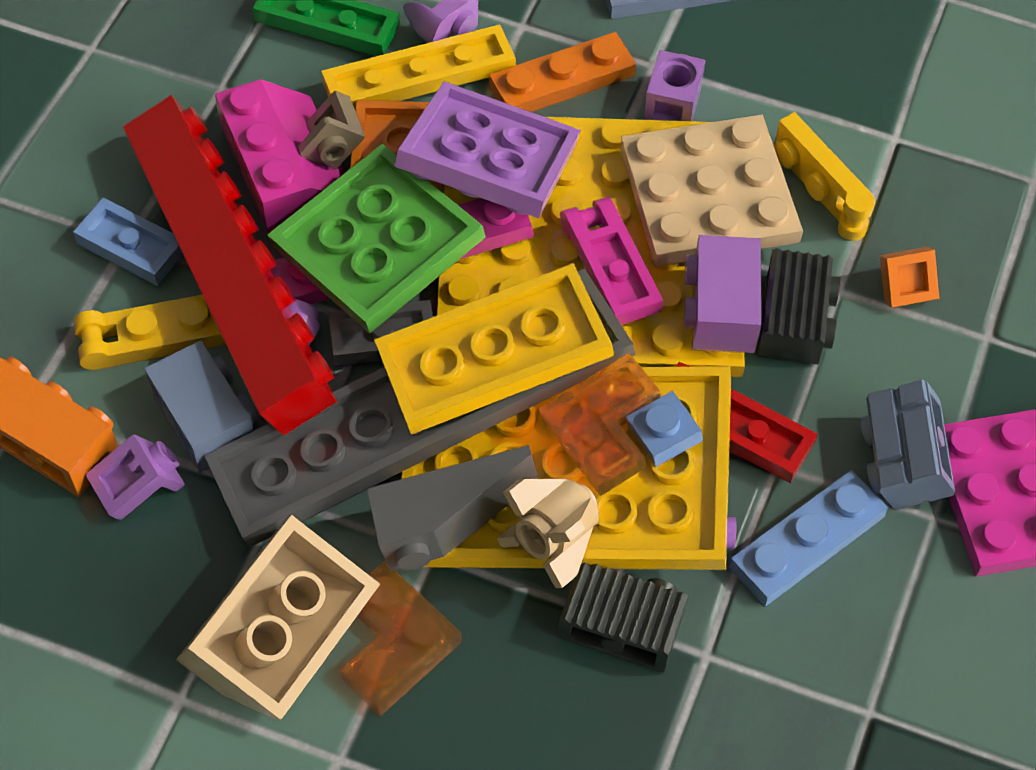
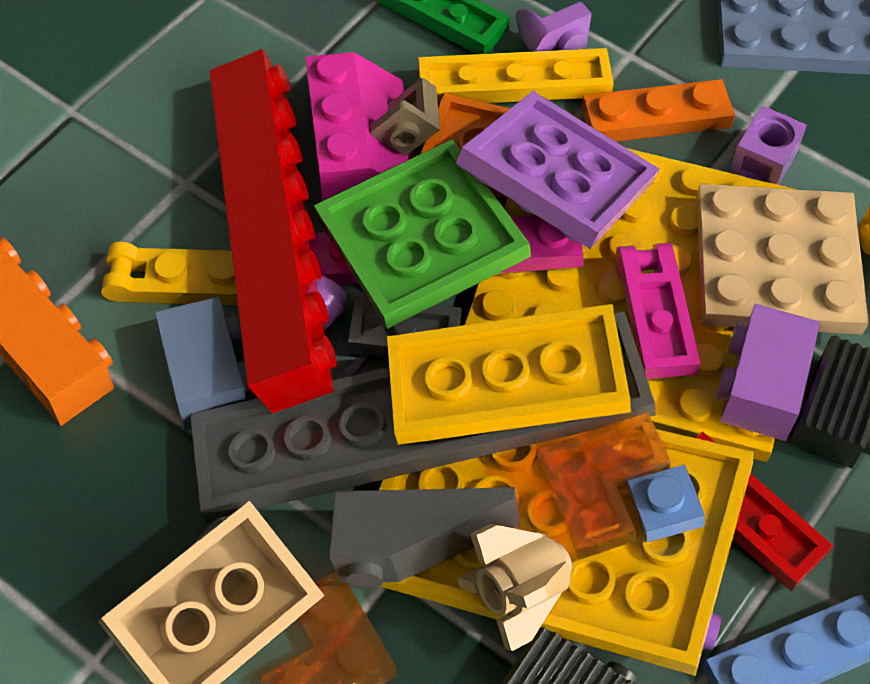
camera: 15 degrees right, 0 degrees up
medium blue plate [73,197,184,286] -> none
medium lavender bracket [86,434,185,520] -> none

